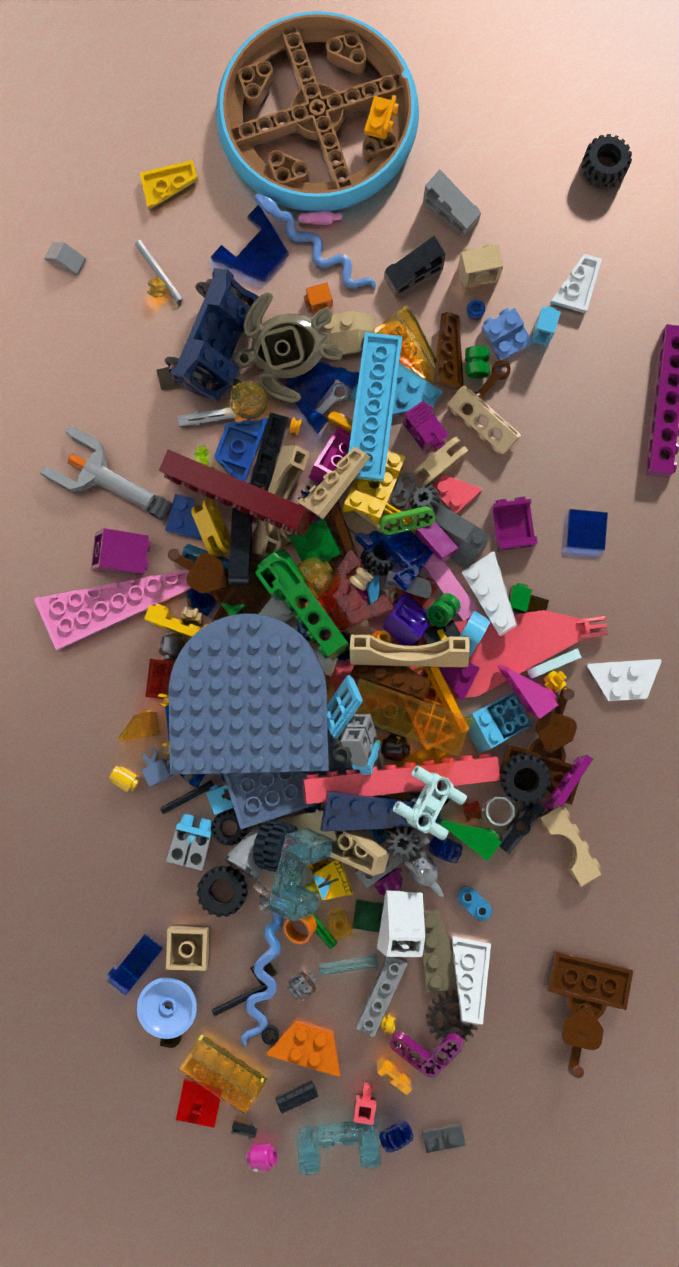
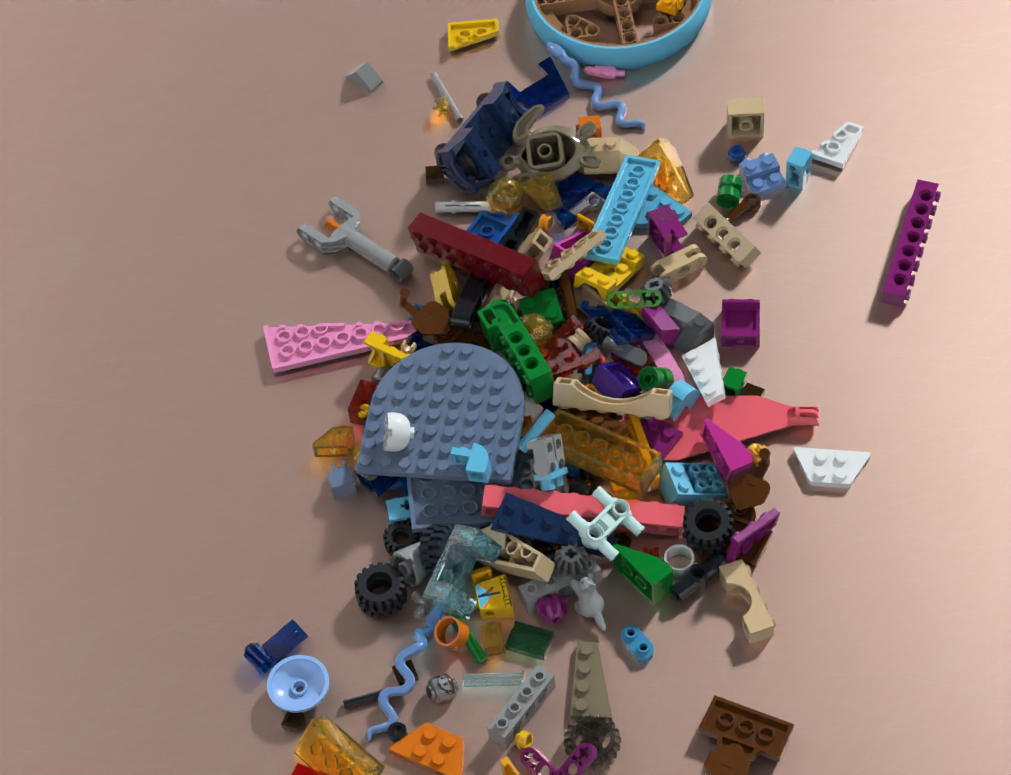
camera: 15 degrees right, 30 degrees down
magenta slope [91,528,151,575] -> none
yellow brick [109,766,139,792] -> none
black bar [160,780,214,814] -> none
blue wing [165,494,202,540] -> none
light grey hips [166,813,213,871] -> none
tan brick [166,926,210,971] -> none
white slope [377,890,425,957] -> none
black wedge [384,236,446,297] -> none
flat silver beam [391,473,416,508] -> none
light grey wedge [423,169,481,237] -> none
clear blue gear [429,836,463,863] -> none
coral wing [432,474,482,514] -> none
reddish brown wing [434,312,464,390] -> none
white wing [451,937,491,1025] -> none
light aqua beam [527,648,581,679] -> none
clear blue tile [566,509,608,551] -> none
black tyre [581,134,632,189] -> none
none -> white cylinder [384,412,414,452]
none -> medium azure brick [450,443,492,483]
none -> clear yellow wing [518,172,563,212]

